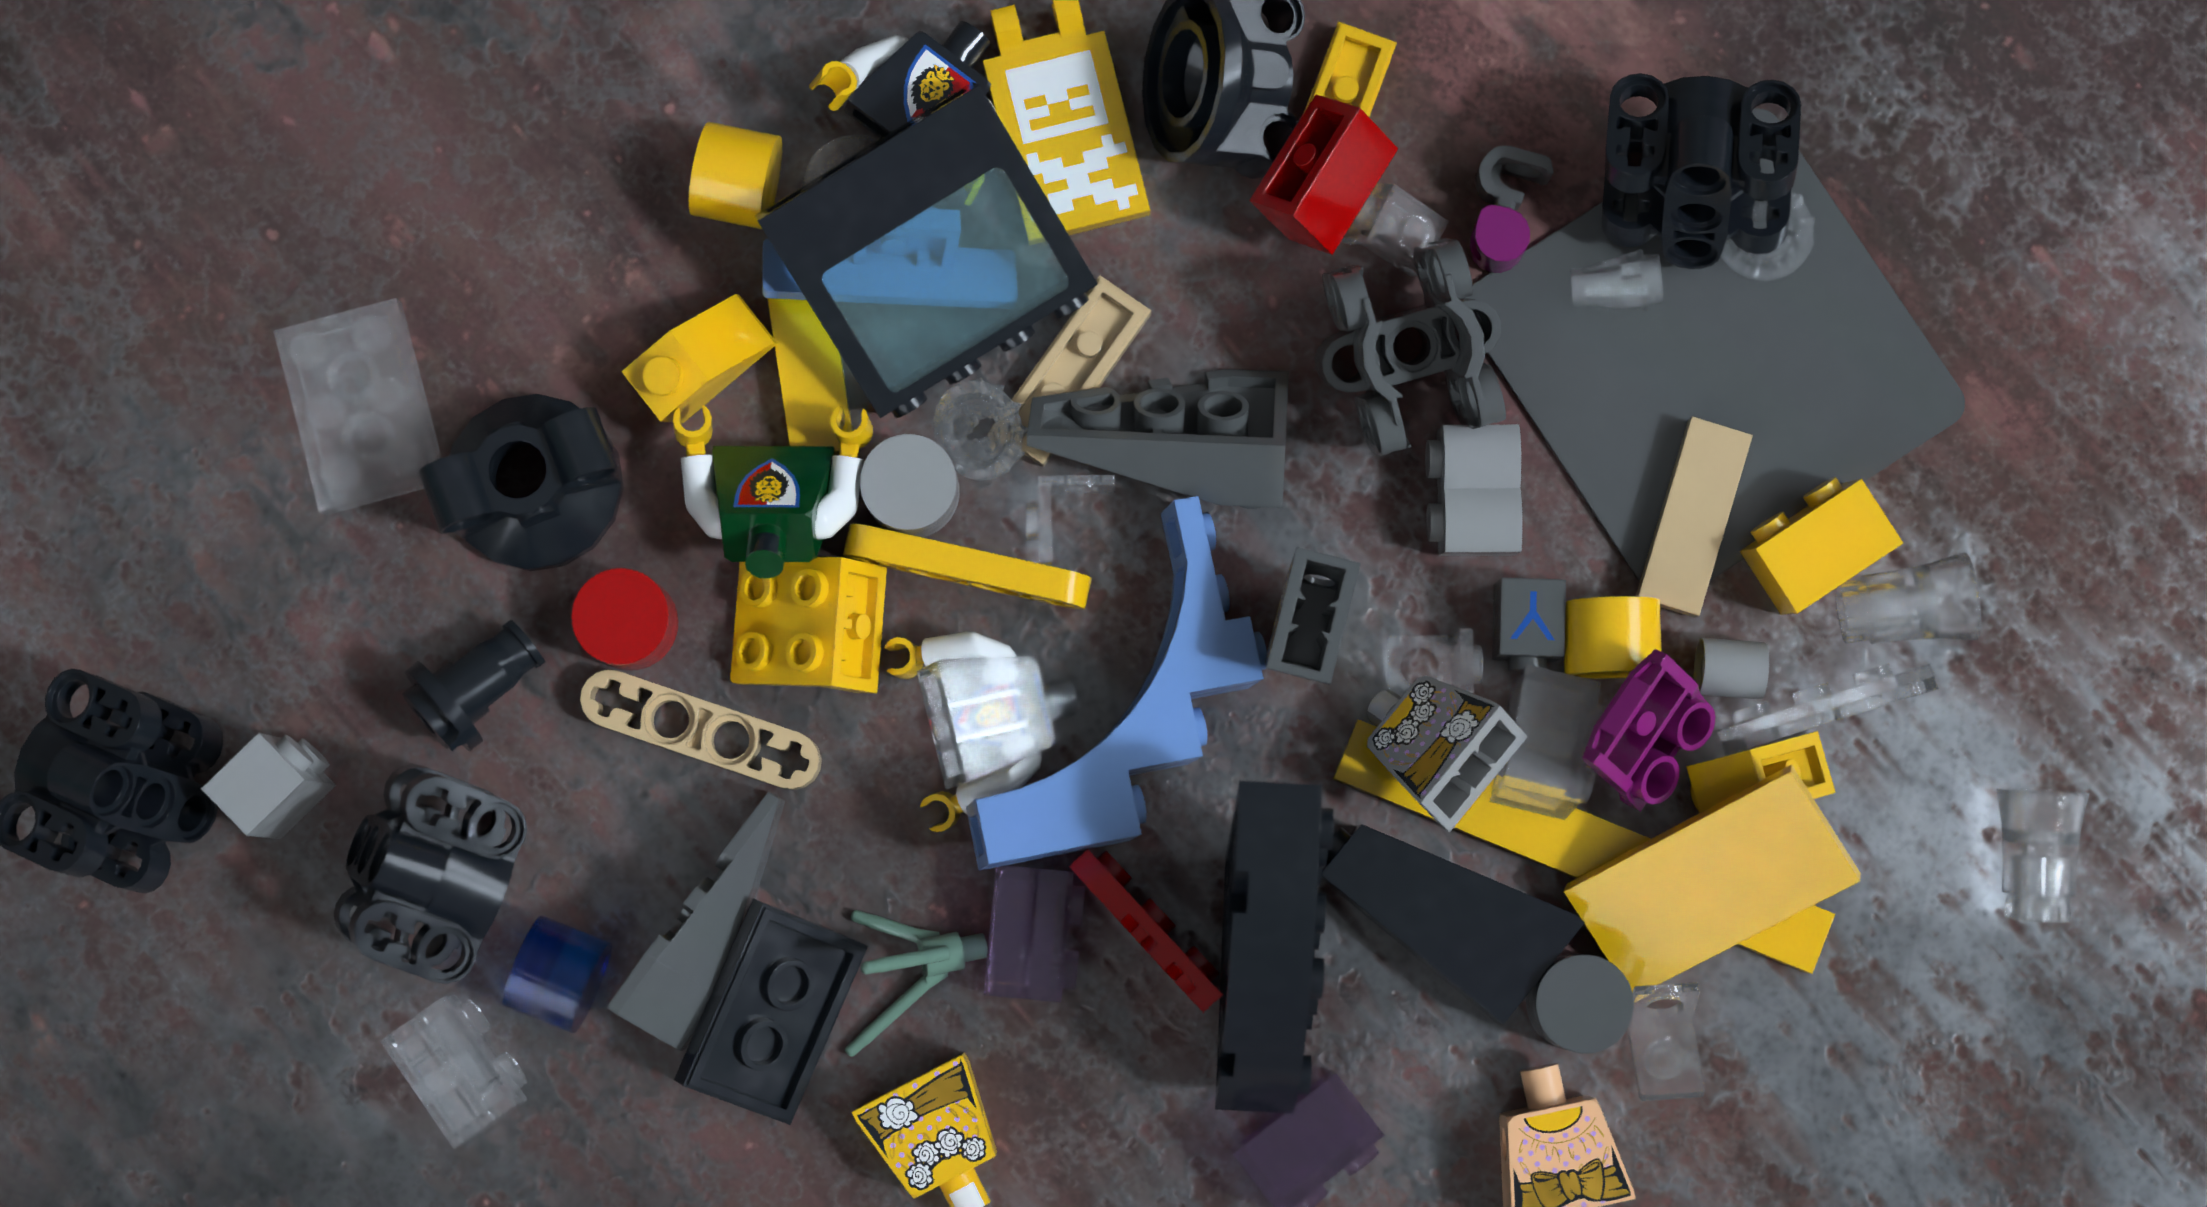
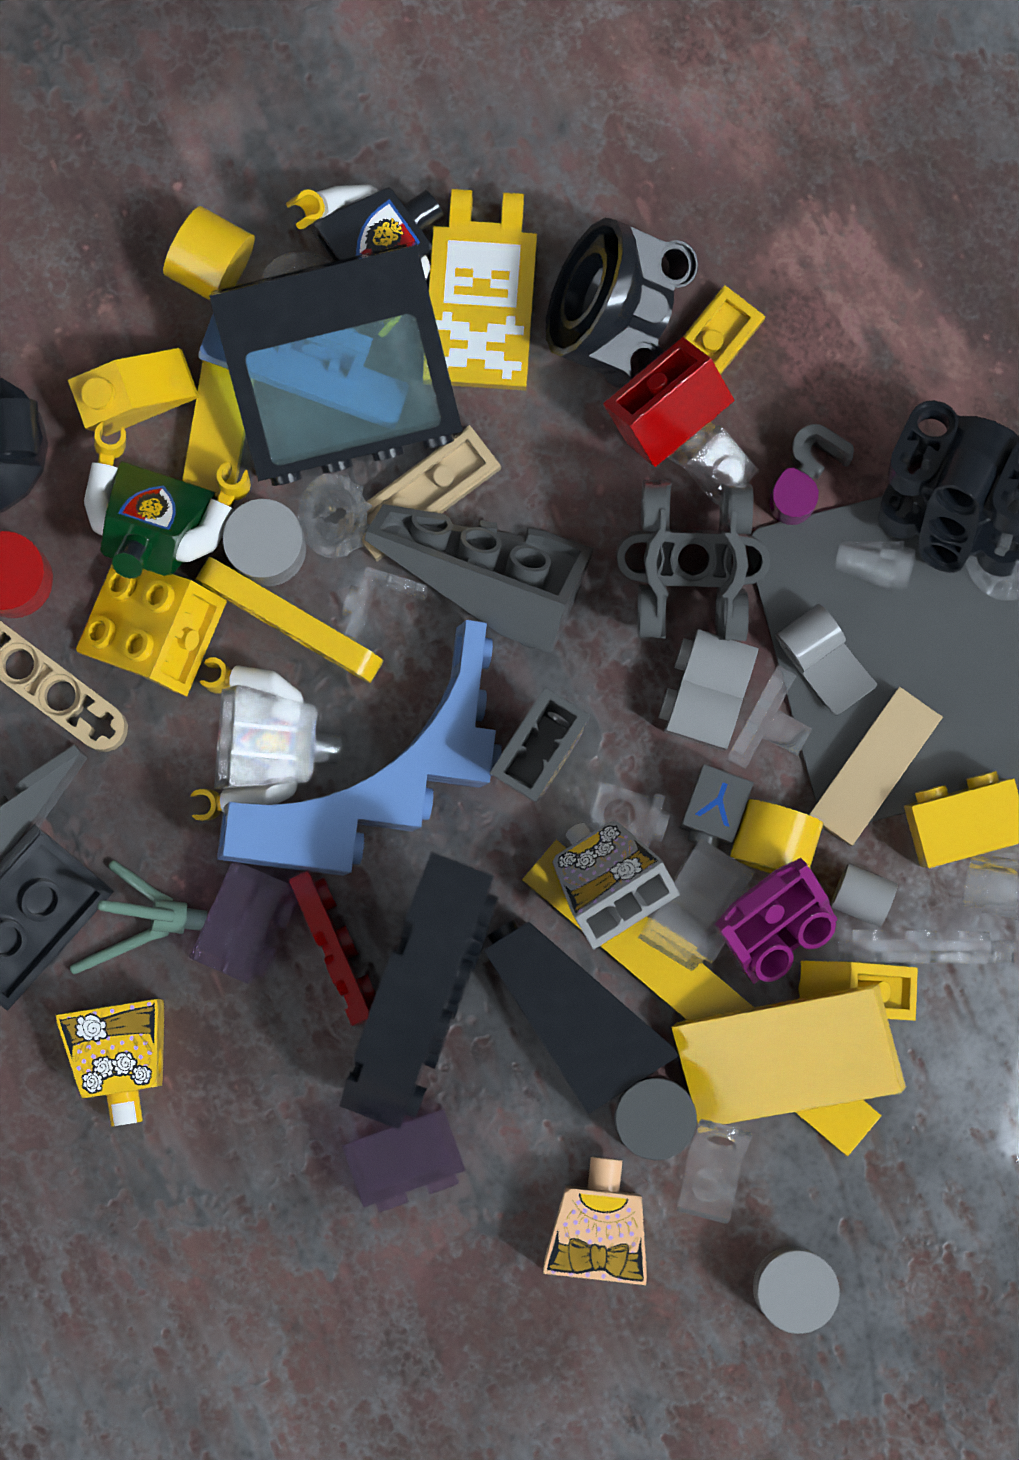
camera: 20 degrees right, 0 degrees up
none -> clear tile [725,665,812,770]
none -> light grey piece [753,1246,839,1334]
none -> light grey panel [776,603,877,715]

